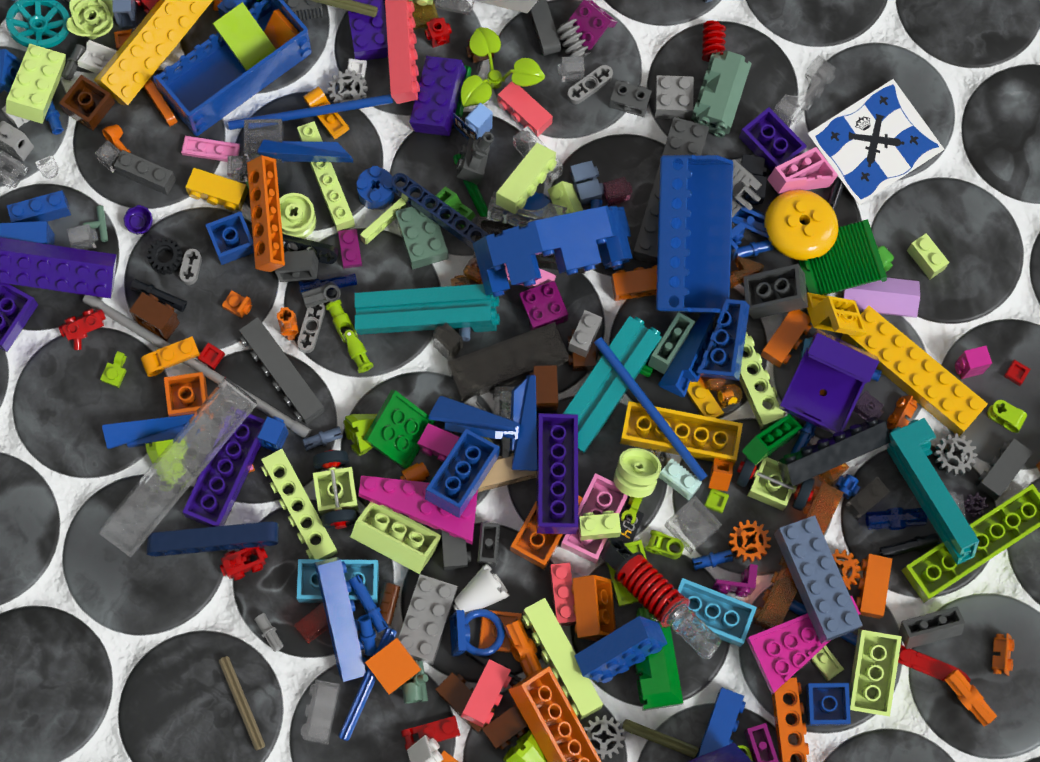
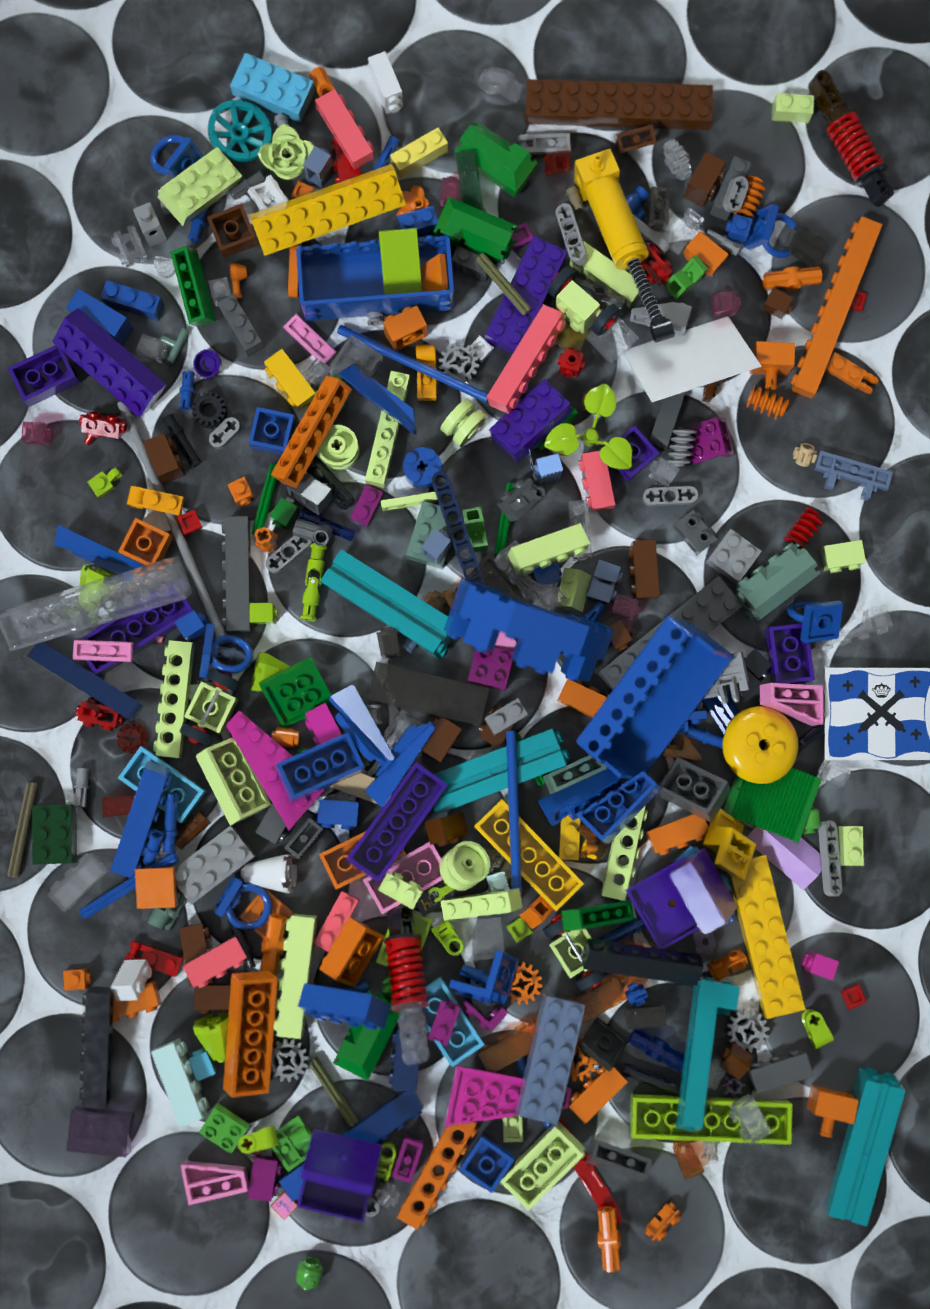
camera: 35 degrees right, 10 degrees up
none -> clear pink brick [21,422,52,446]
none -> dark green brick [32,804,77,865]
none -> bright pink tile [73,640,134,662]
none -> clear red gear [116,723,148,754]
none -> green brick [170,246,216,327]
none -> blue pin [179,371,195,411]
none -> blue tile [199,623,253,678]
none -> lime brick [250,603,278,625]
none -> green axle [251,464,277,536]
none -> green brick [269,497,299,530]
none -> blue brick [317,799,361,830]
none -> light grey bush [367,311,384,326]
none -> orange brick [383,305,428,351]
none -> dark blue brick [389,1024,422,1092]
none -> sand blue piece [421,529,451,565]
none -> reddish brown brick [425,813,468,847]
none -> magenta brick [428,998,460,1046]
none -> yellowish green wheel [440,398,488,447]
none -> yellowish green brick [441,888,523,921]
none -> blue bracket [449,950,519,1005]
none -> pearl dark grey tile [578,1017,628,1072]
none -> reddish brown brick [609,620,633,652]
none -> dark purple brick [617,425,659,482]
none -> reddish brown brick [628,540,660,600]
none -> clear orange piece [673,1140,704,1180]
none -> clear bush [701,1141,720,1161]
none -> reddish brown brick [720,1042,753,1079]
none -> clear brick [728,1094,772,1145]
none -> blue tile [787,600,843,643]
none -> clear brick [818,760,851,788]
none -> light grey beam [818,820,842,897]
none -> yellowish green brick [820,540,866,573]

